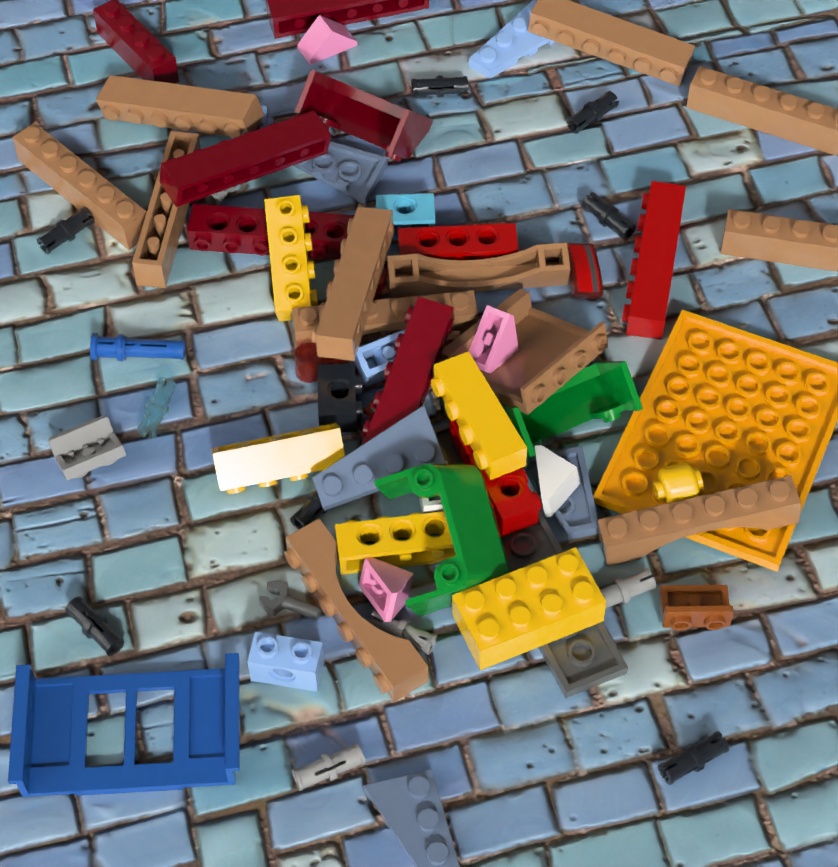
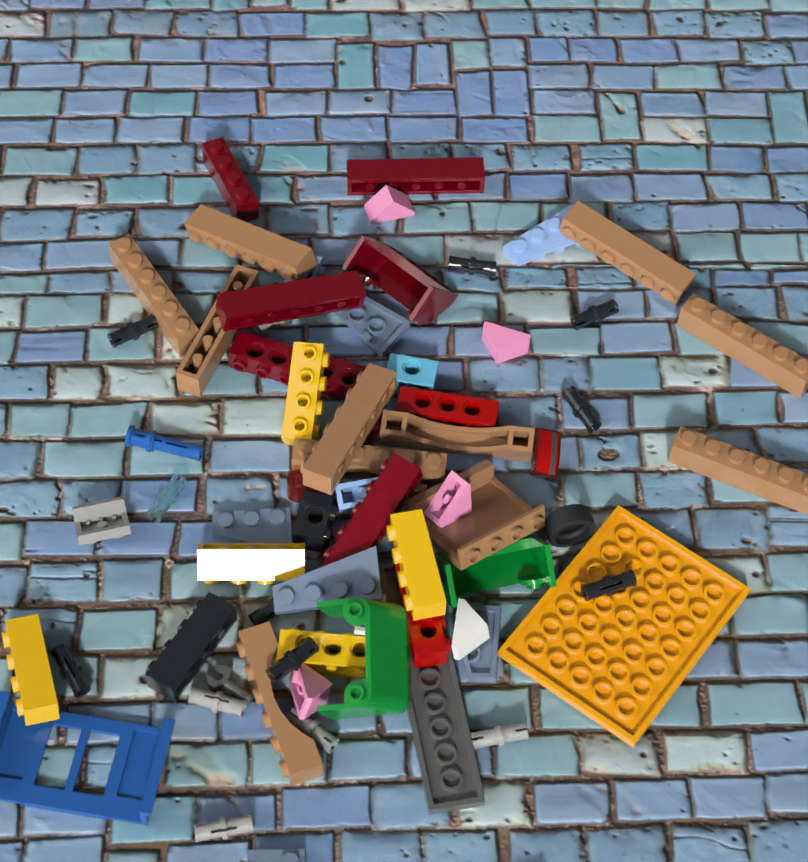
camera: 10 degrees right, 0 degrees up
light blue brick [247,632,325,691] -> none
yellow brick [452,547,606,670] -> none
medium nougat arch [597,475,801,567] -> none
red brick [622,181,686,340] -> none
yellow head [653,462,704,504] -> none
dark orange bracket [659,585,734,631] -> none
none -> yellow brick [2,614,60,726]
none -> black brick [145,592,237,702]
none -> light grey pin [188,686,247,718]
none -> sand blue wing [212,507,292,543]
none -> black pin [265,637,320,684]
none -> bright pink slope [482,321,531,364]
none -> black tyre [544,504,596,548]
none -> black pin [581,570,637,601]

